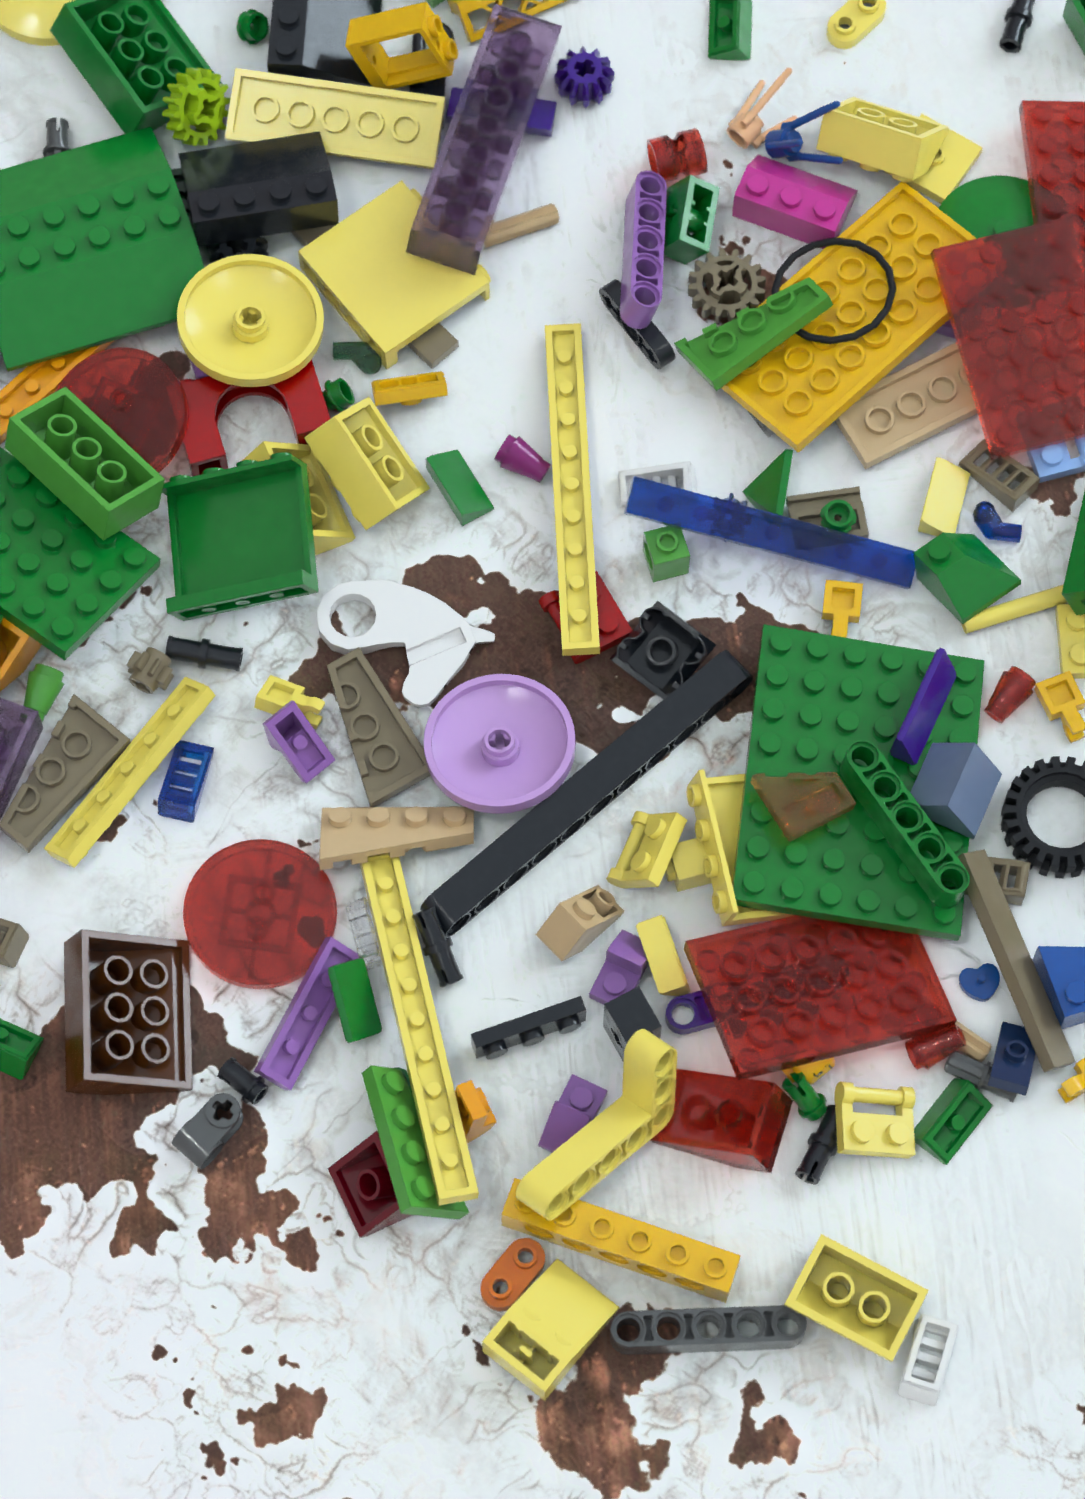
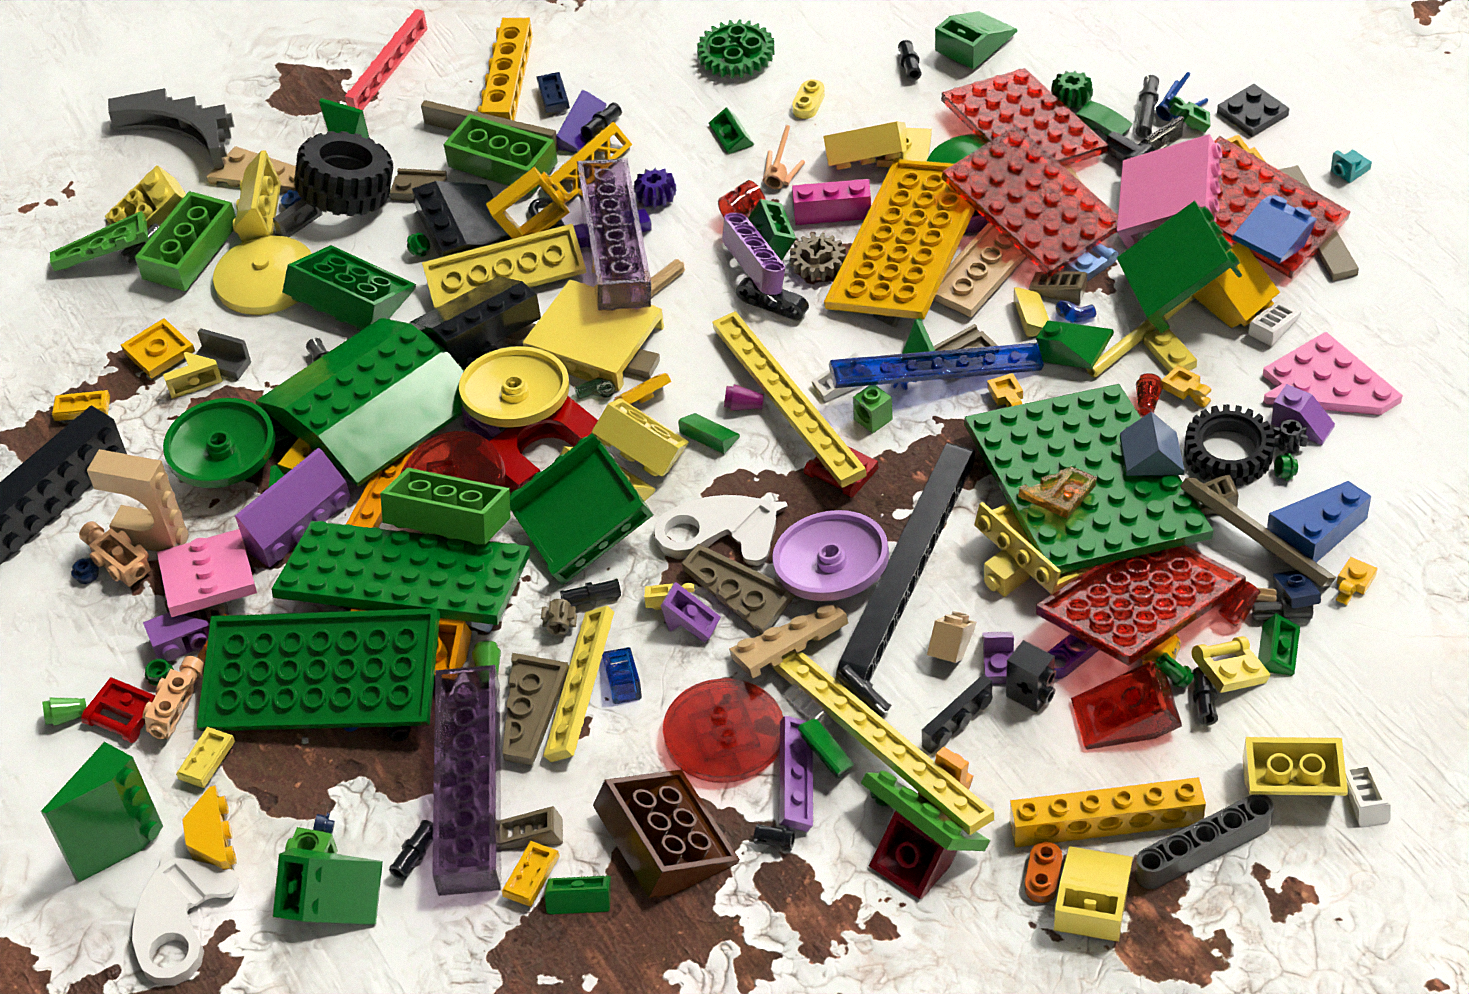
camera: 20 degrees left, 20 degrees down
lime gear [162,68,230,146] -> none
dark grey piece [172,1093,244,1170] -> none
green plate [322,378,355,413] -> none
light yellow beam [516,1029,677,1221] -> none
medium lavender slope [538,1074,607,1152] -> none
light yellow plate [606,811,687,889] -> none
black slope [610,600,716,700] -> none
light yellow slope [636,915,691,996] -> none
bright green wing [674,277,833,391] -> none
blue plant [765,101,843,164] -> none
black piece [771,237,896,344] -> none
green plate [820,499,857,535] -> none
green beam [840,740,970,908] -> none
dark purple slope [890,648,956,765] -> none
blue piece [958,963,1000,1002] -> none

